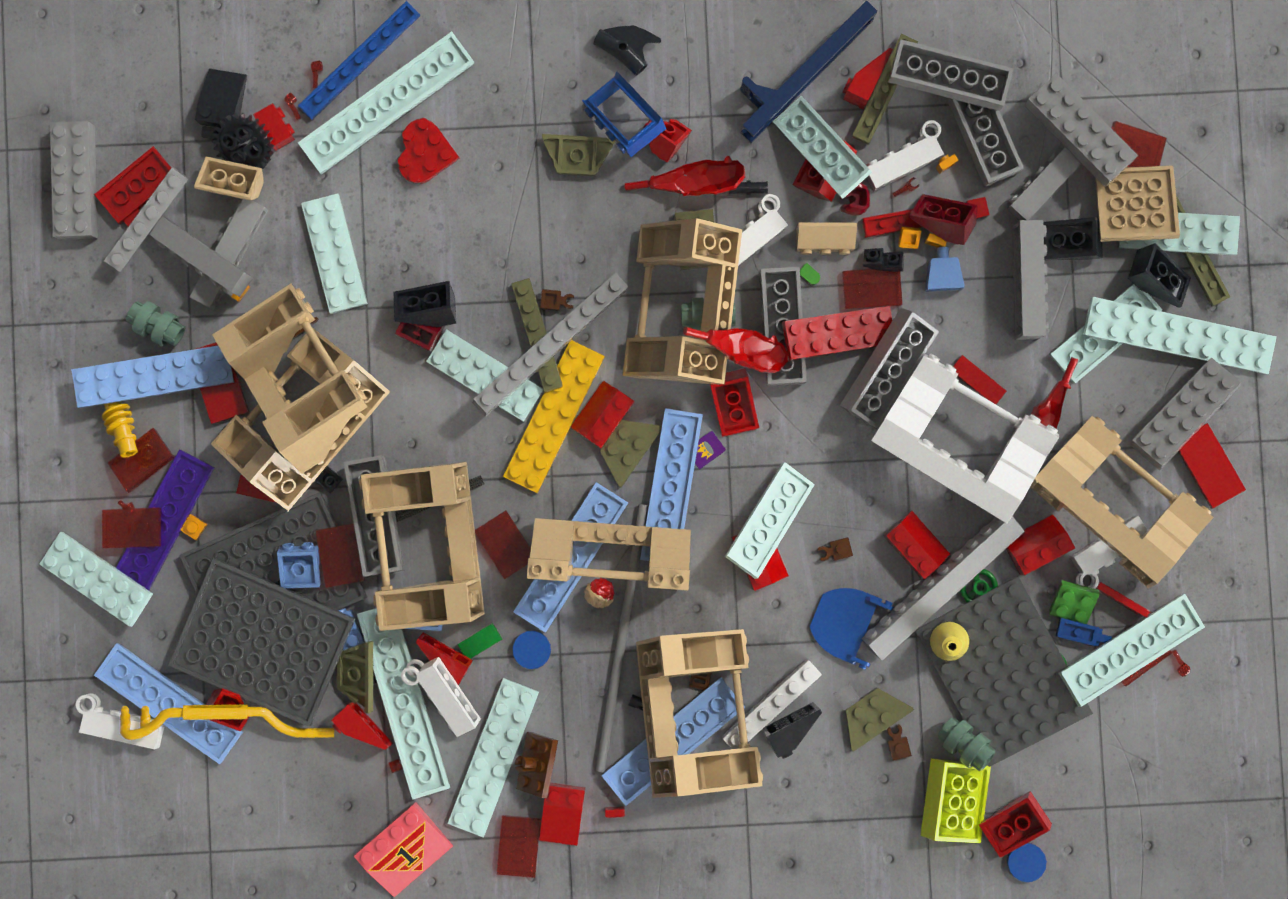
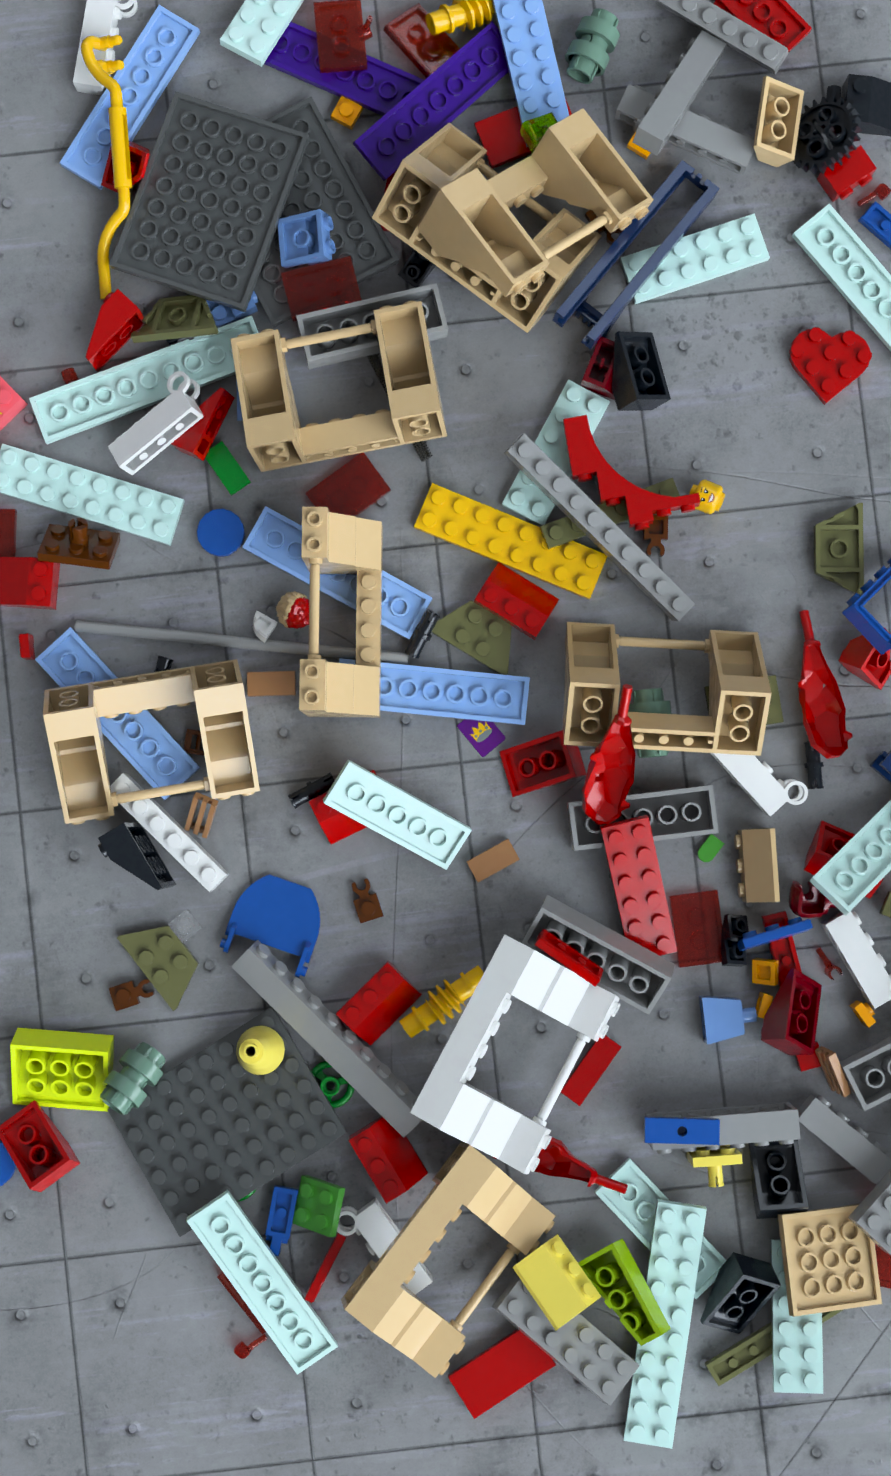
camera: 85 degrees right, 0 degrees up
none -> medium nougat tile [184,792,219,838]
none -> medium nougat tile [247,671,296,697]
none -> white tile [253,611,277,643]
none -> black pin [288,773,334,809]
none -> dark purple plate [353,21,509,181]
none -> yellow piece [399,965,484,1039]
none -> black pin [405,609,440,659]
none -> medium nougat tile [466,839,520,883]
none -> light yellow slope [512,1234,601,1330]
none -> clear neon green slope [520,112,557,153]
none -> red tile [534,929,603,987]
none -> dark blue piece [552,160,720,350]
none -> red arch [563,415,700,530]
none -> lime wedge [578,1238,671,1346]
none -> blue tile [644,1116,720,1145]
none -> light yellow plate [686,1145,743,1187]
none -> yellow head [689,479,726,514]
none -> blue tile [737,917,813,951]
none -> medium nougat tile [815,1046,851,1097]

